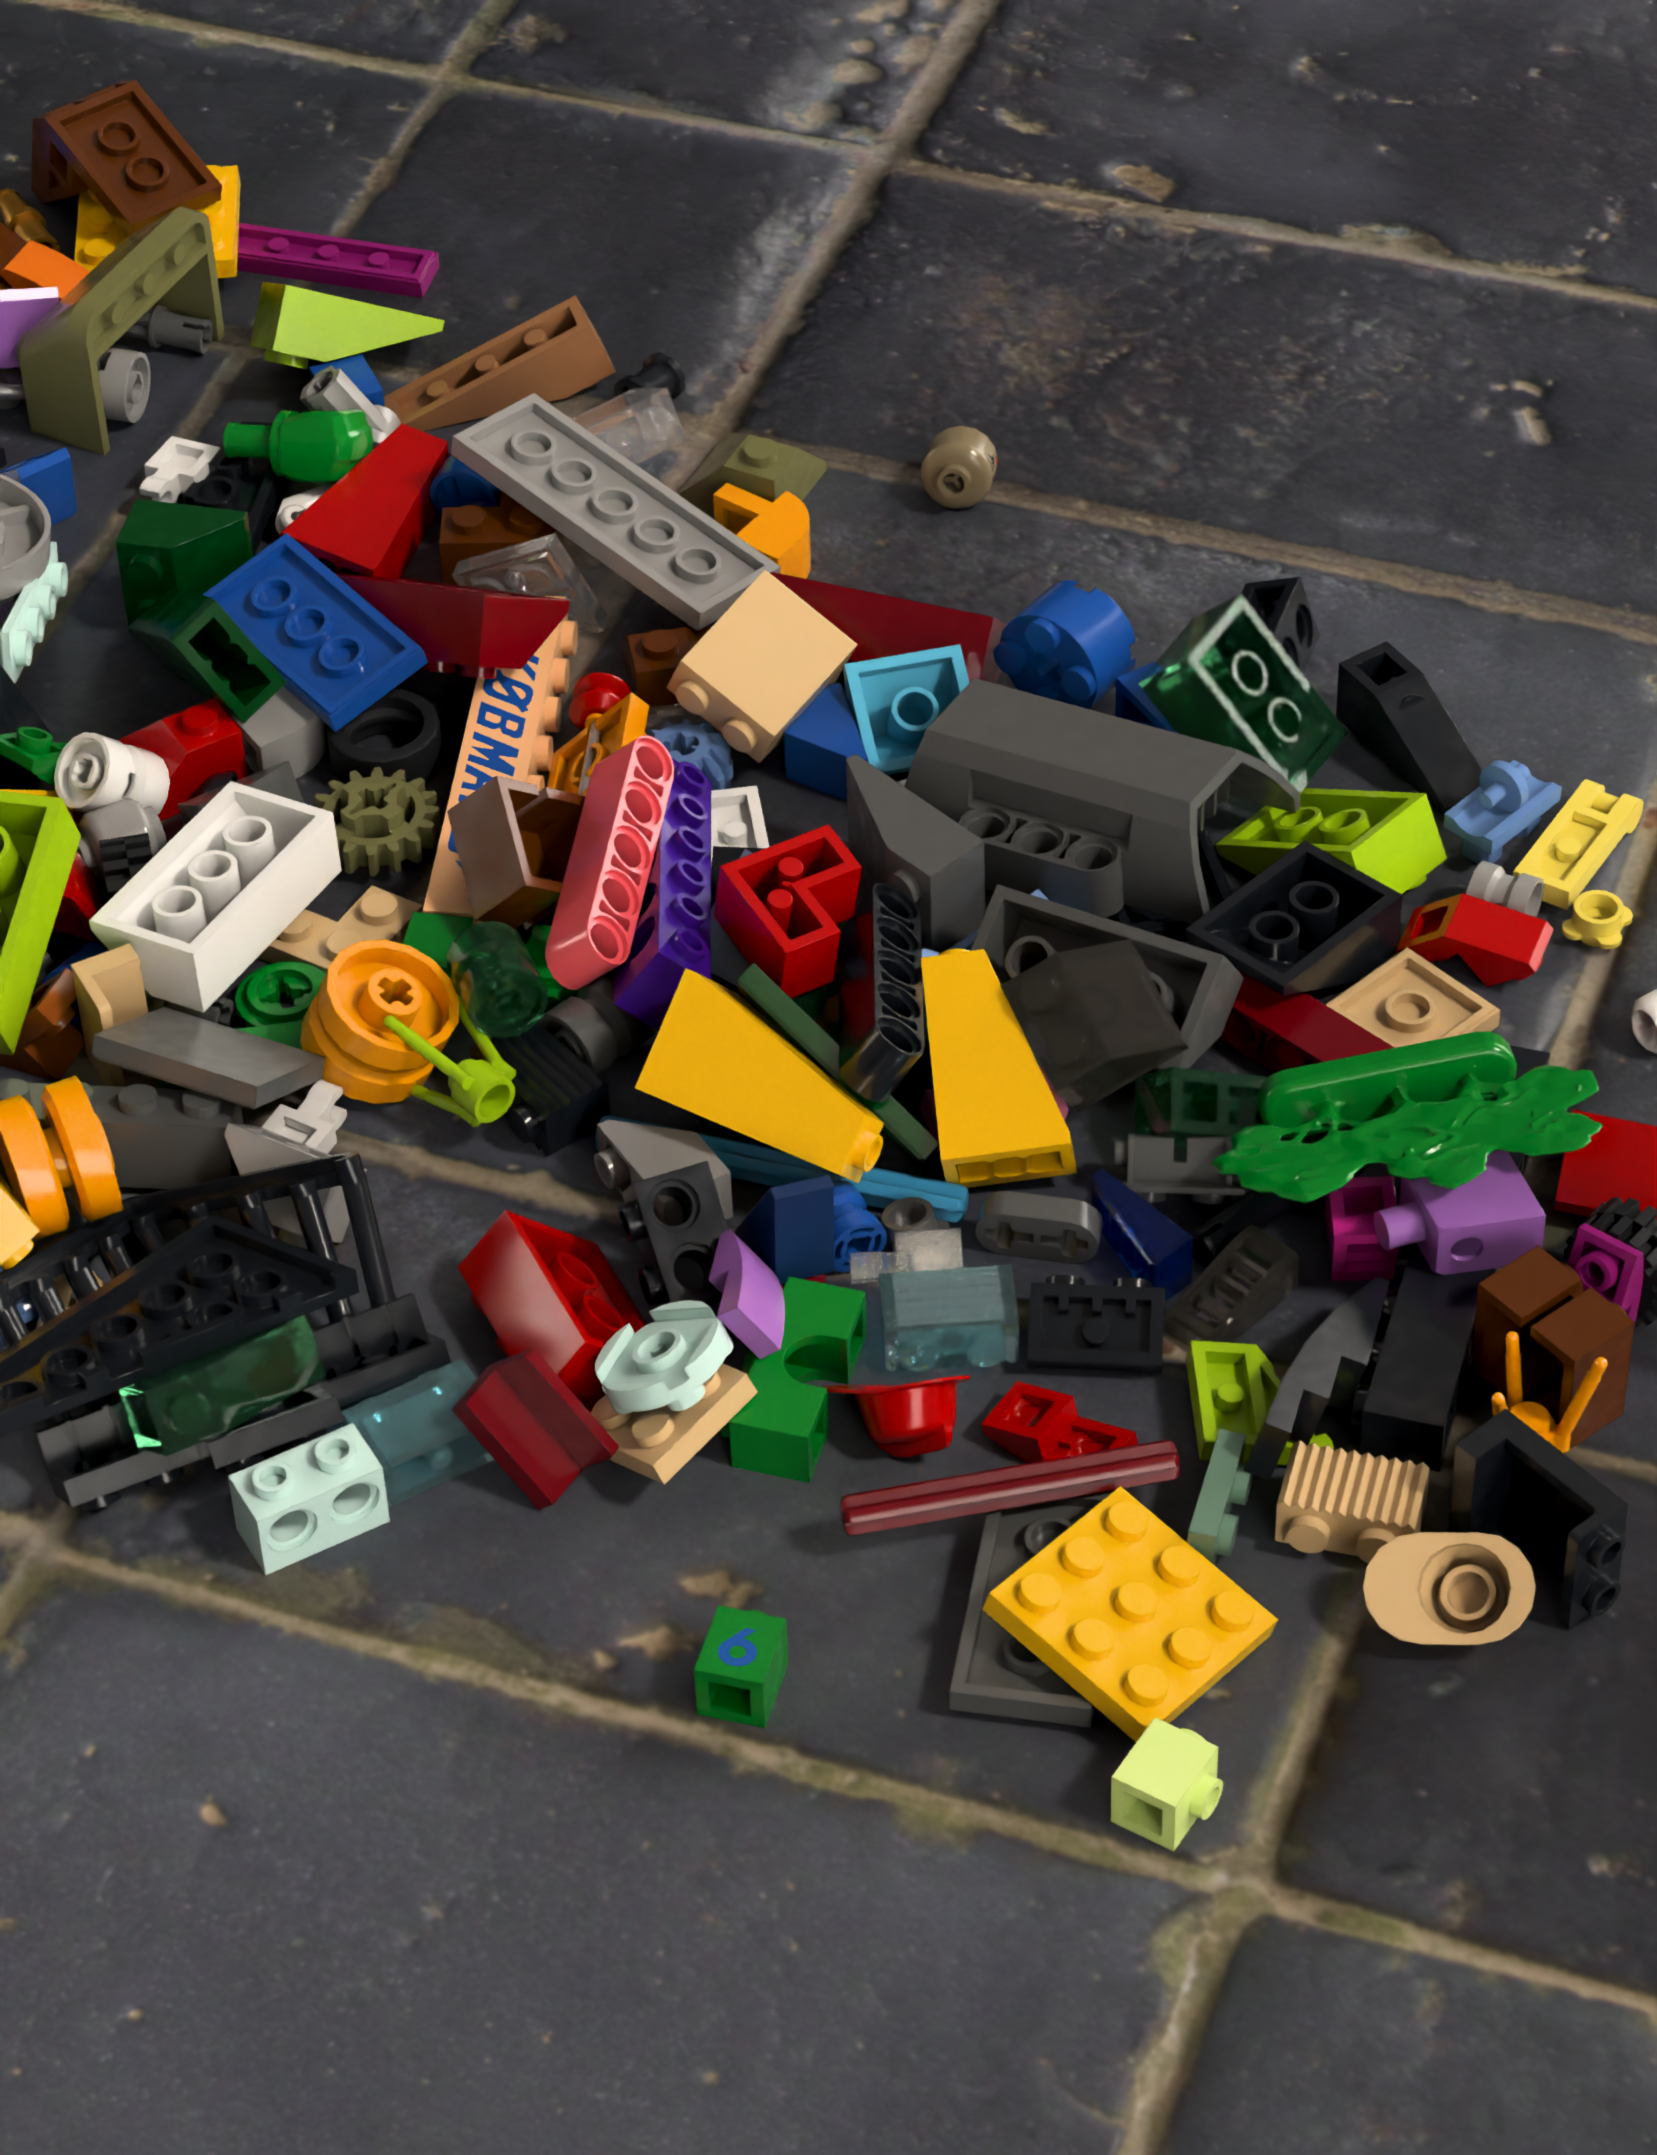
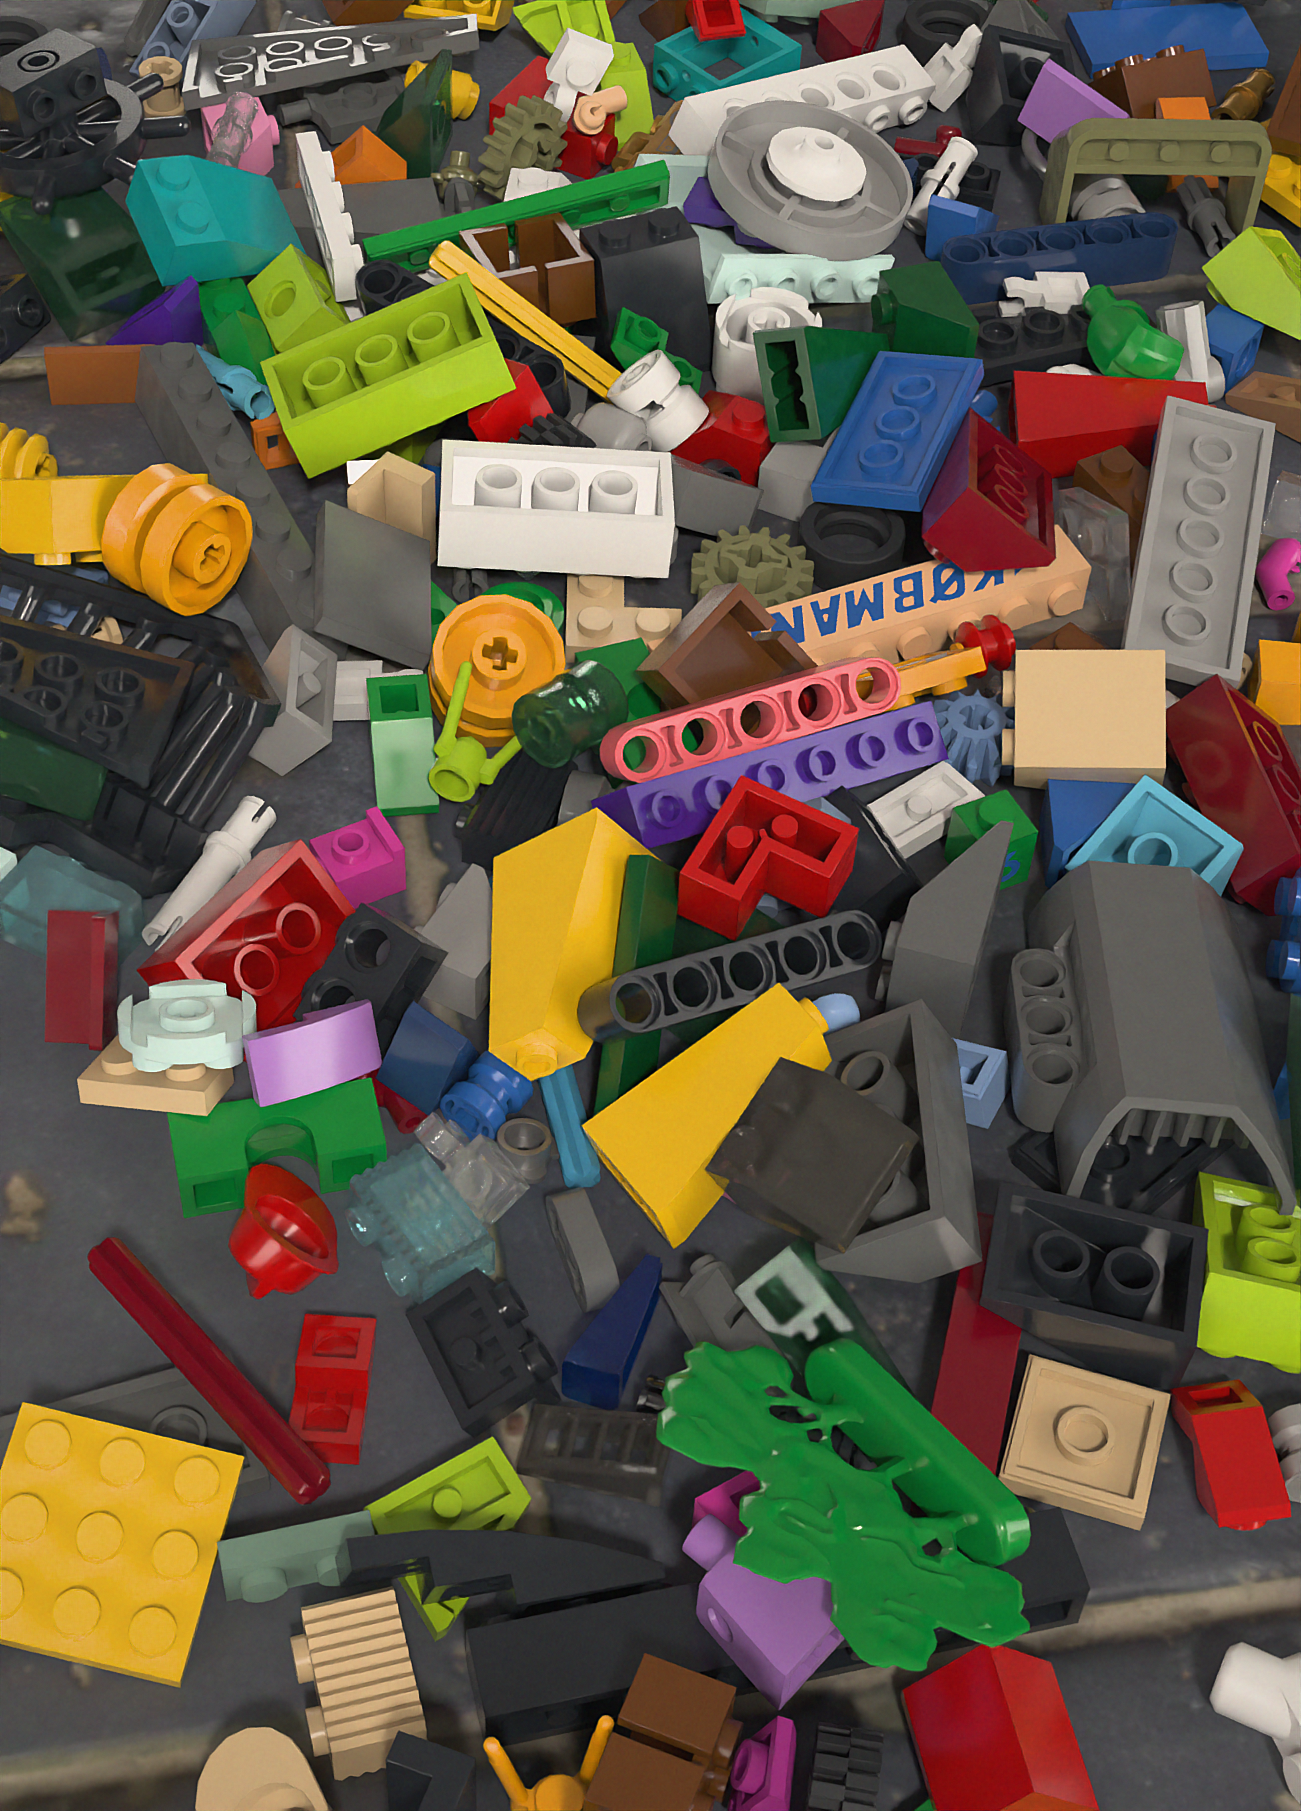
camera: 55 degrees right, 5 degrees up
none -> white pin [142,796,276,951]
none -> dark pink brick [309,806,406,909]
none -> slope [366,674,439,817]
none -> white brick [712,287,822,405]
none -> dark blue beam [940,212,1178,305]
none -> green brick [944,789,1038,891]

